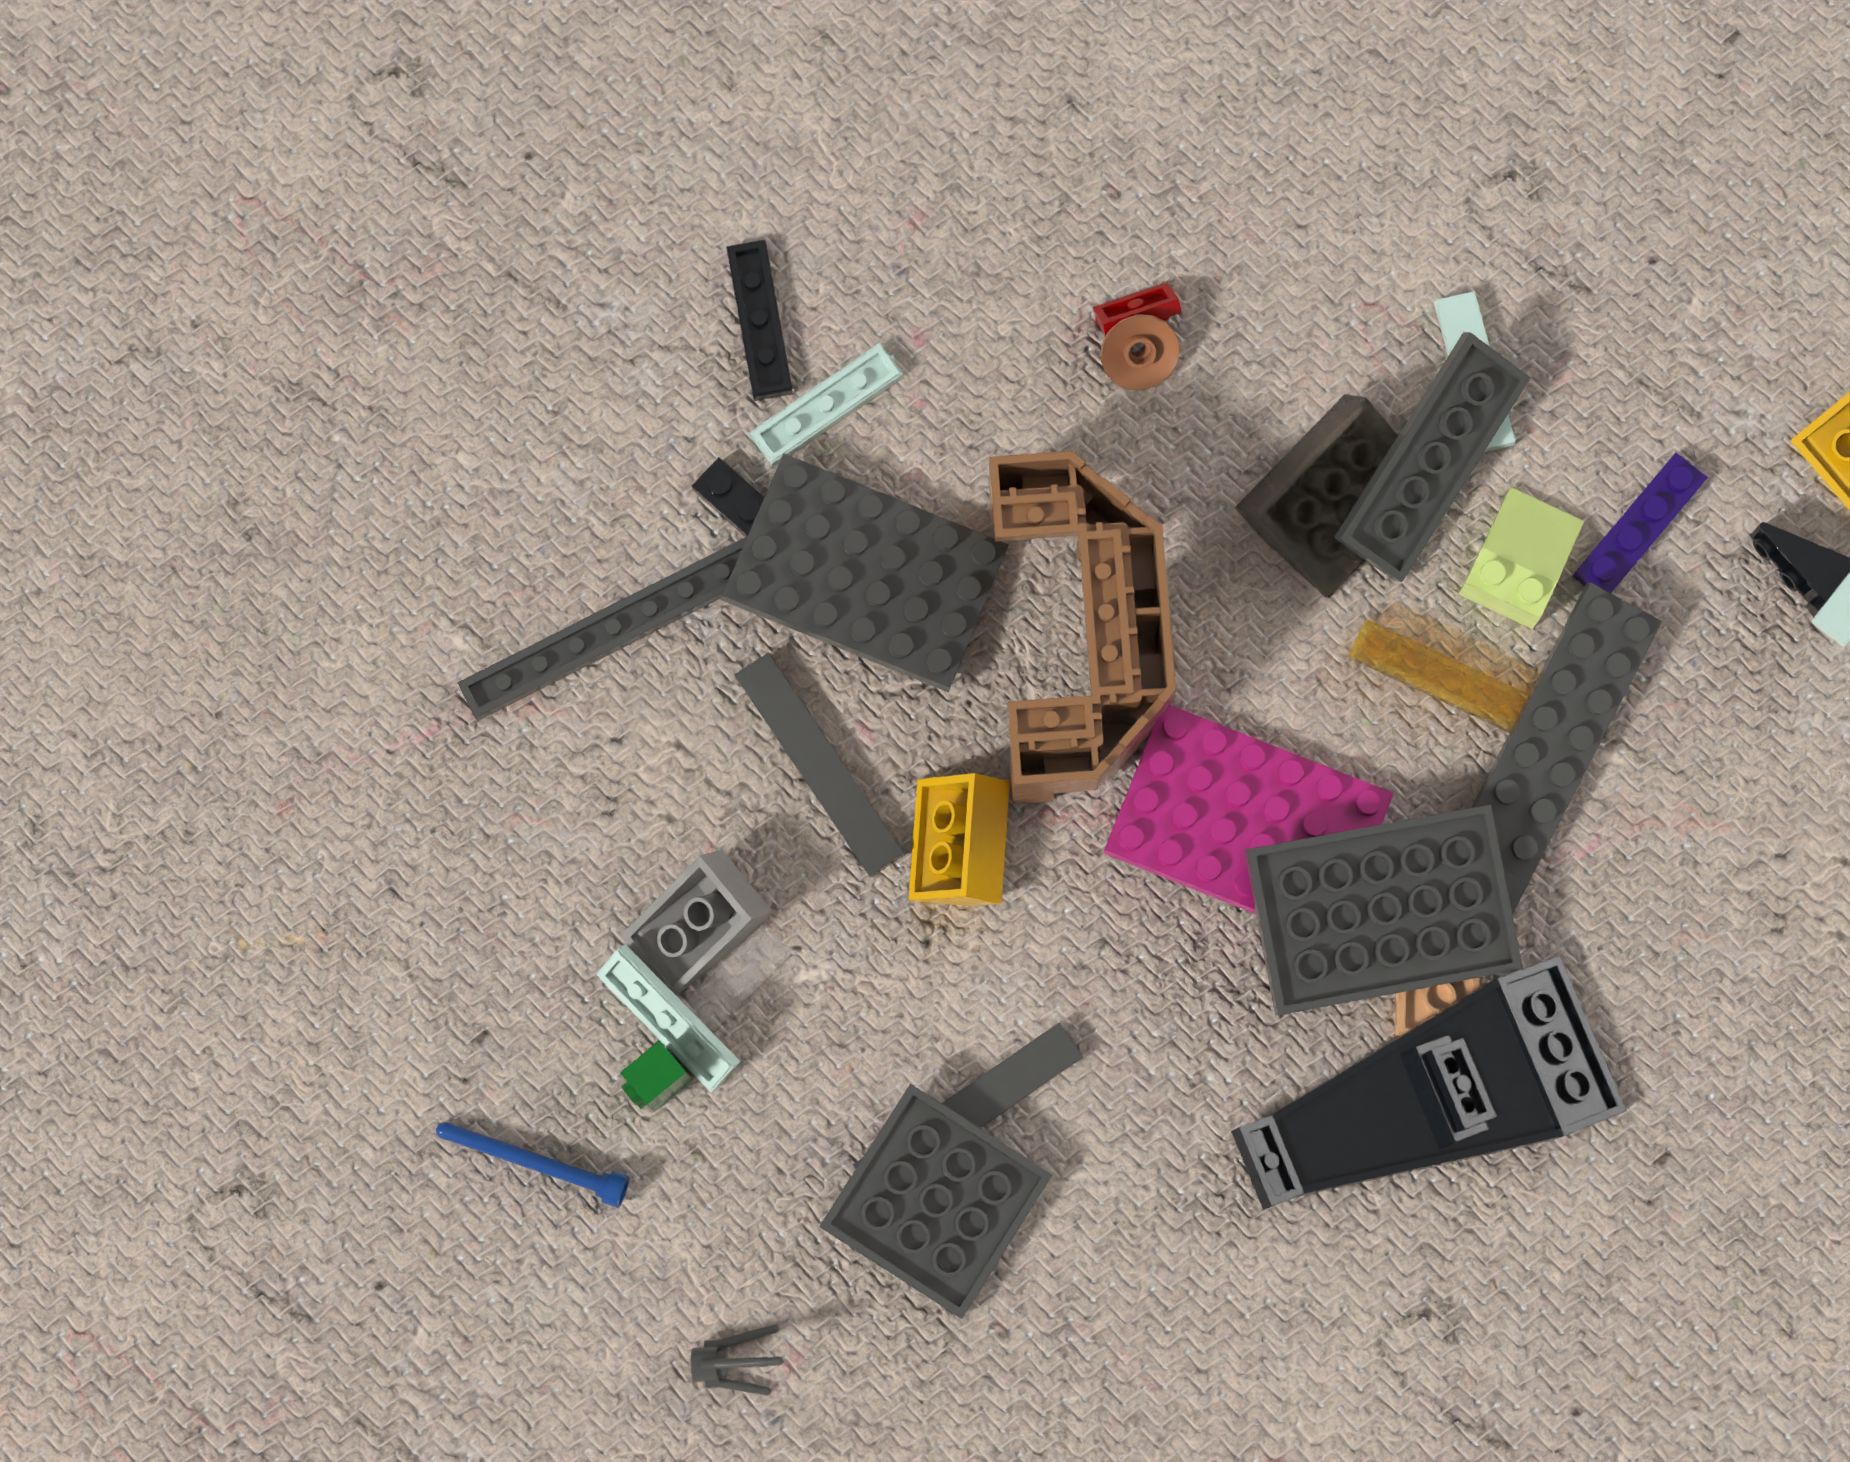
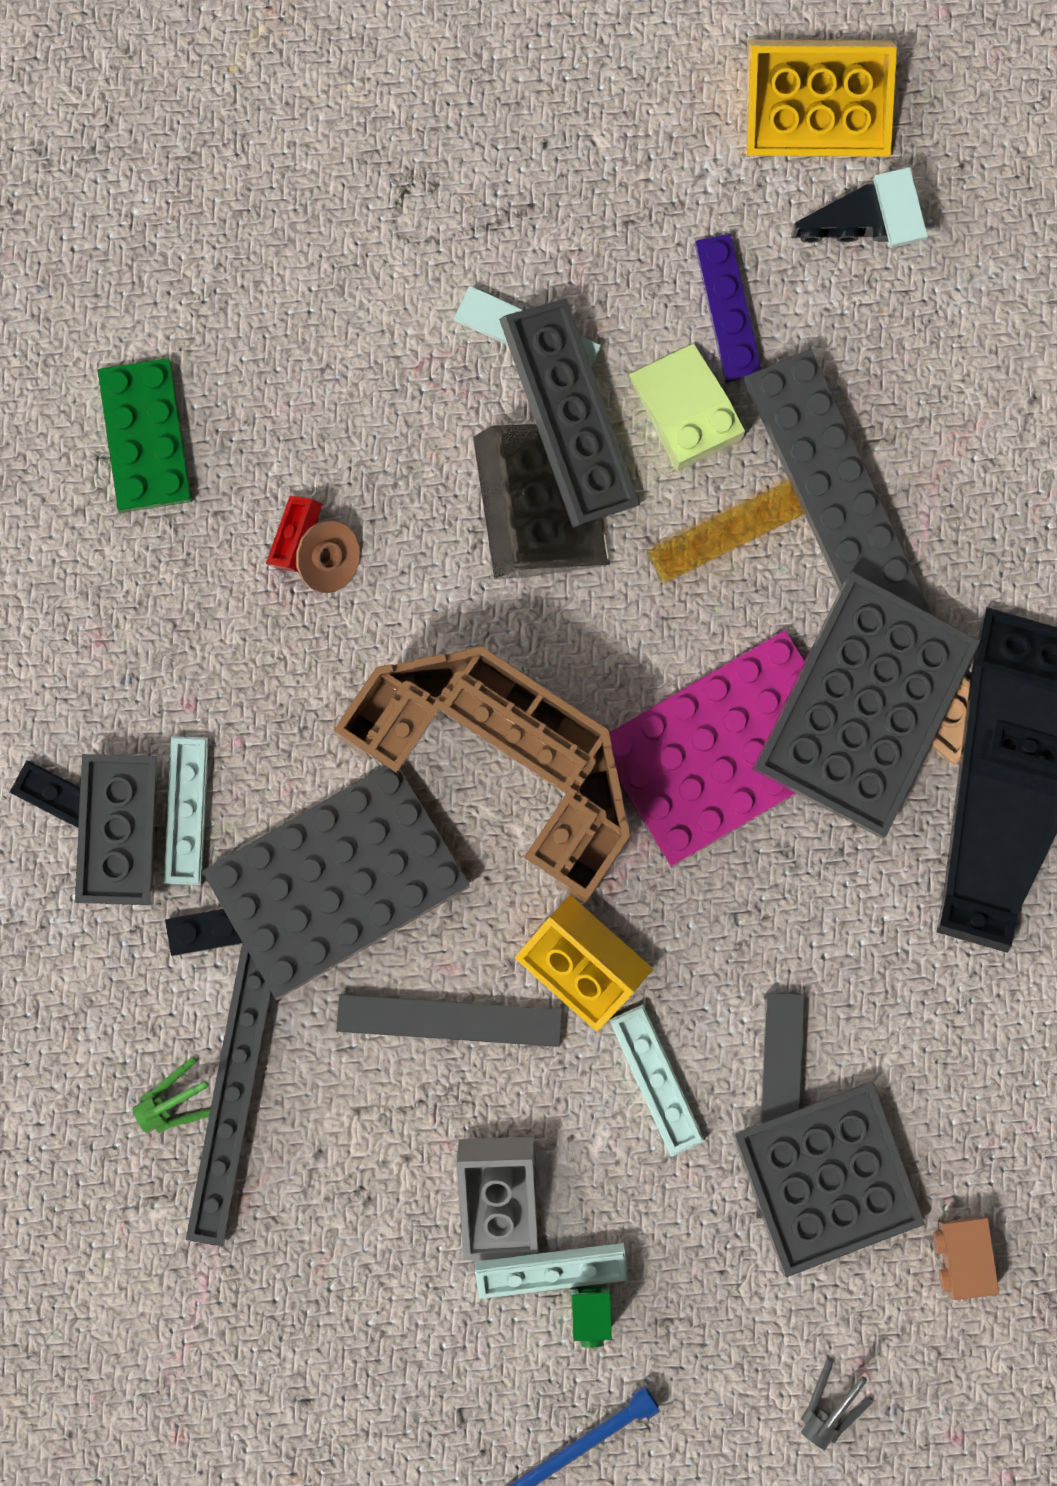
camera: 60 degrees left, 5 degrees up
none -> dark grey plate [75,754,158,906]
none -> green plate [97,358,192,513]
none -> bright green plant [132,1057,210,1134]
none -> light aqua tile [609,1005,705,1157]
none -> nougat brick [933,1215,999,1300]

